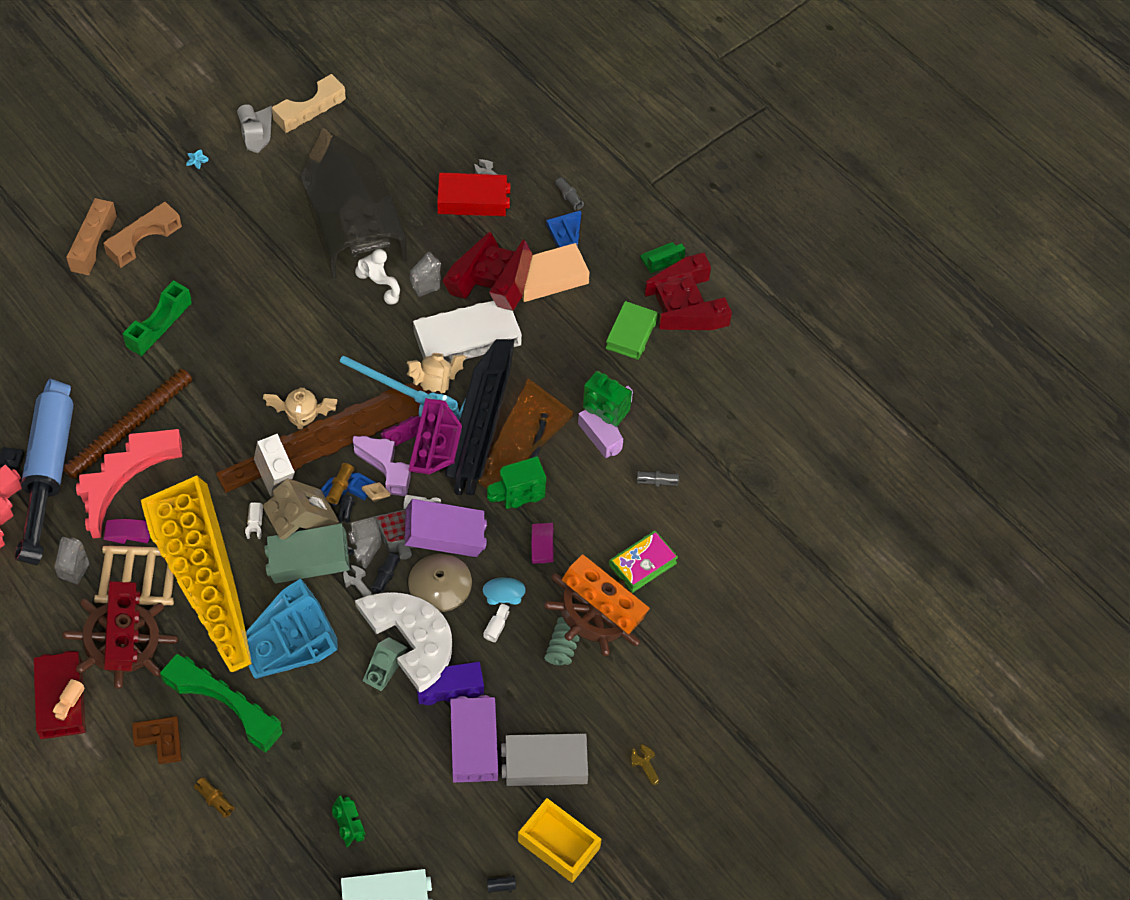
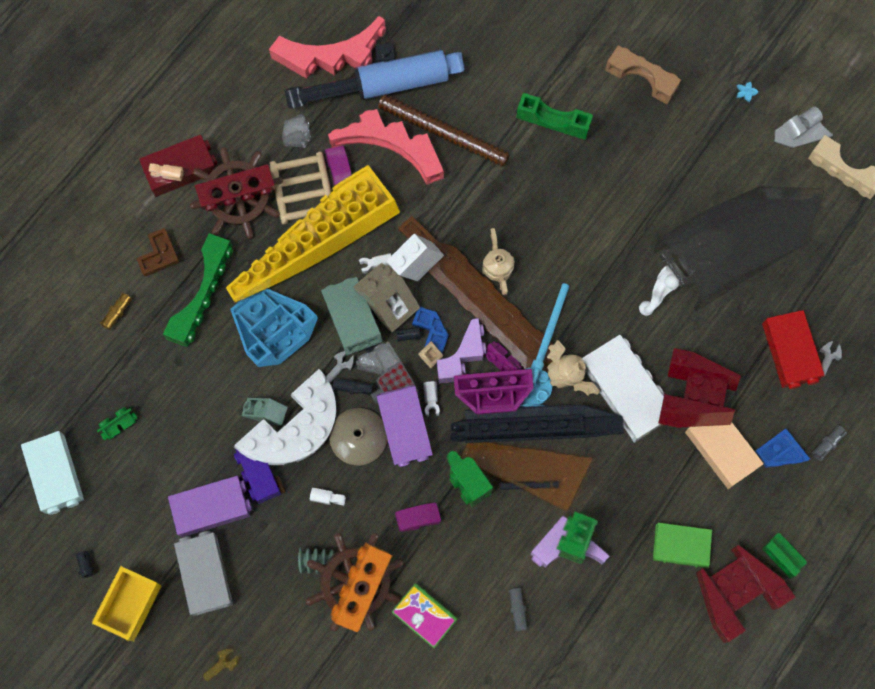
camera: 80 degrees right, 15 degrees up
medium nougat arch [66,198,117,275] -> none
pearl gold pin [326,463,354,504] -> none
clear slope [410,252,441,297] -> none
medium azure dish [483,577,525,605] -> none

